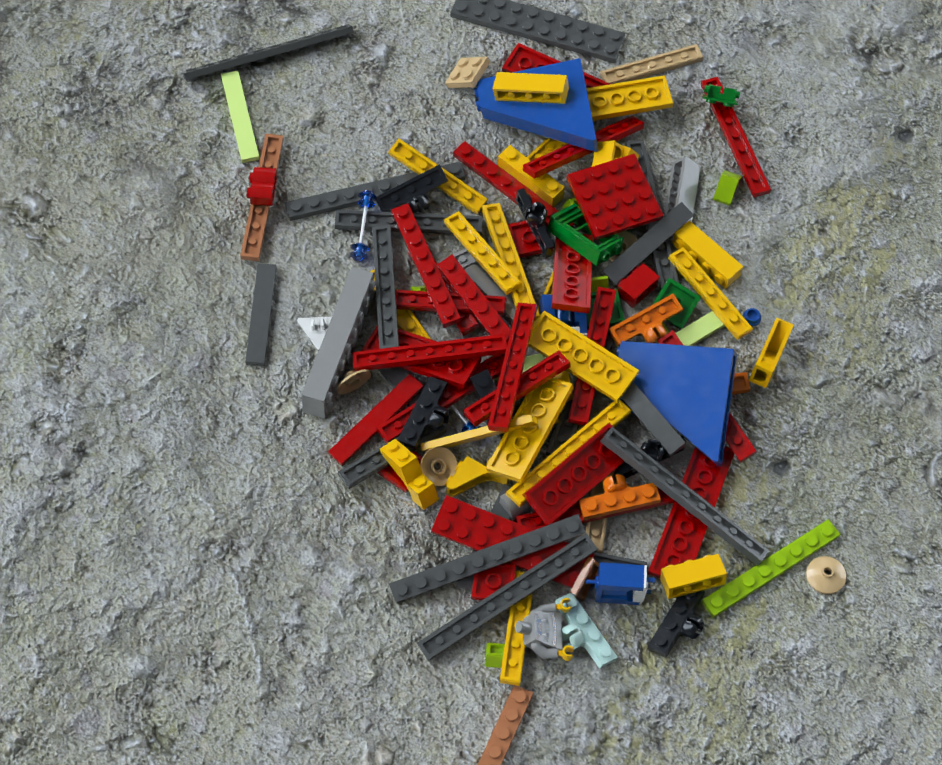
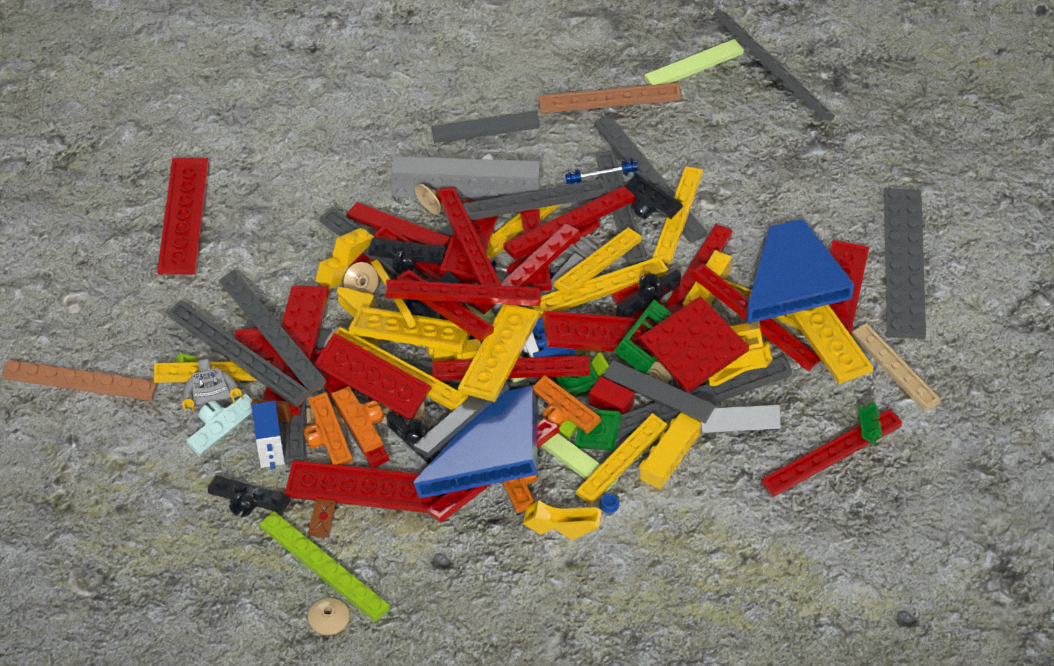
camera: 80 degrees right, 10 degrees down
red brick [247,167,277,206] -> none
tan plate [445,57,490,88] -> none
yellow brick [493,72,569,104] -> none
dark grey plate [600,427,769,566] -> none
yellow brick [660,554,727,599] -> none
lime slope [713,170,742,206] -> none
none -> red plate [157,158,209,275]
none -> orange plate [303,392,353,465]
none -> dark orange tile [308,499,336,538]

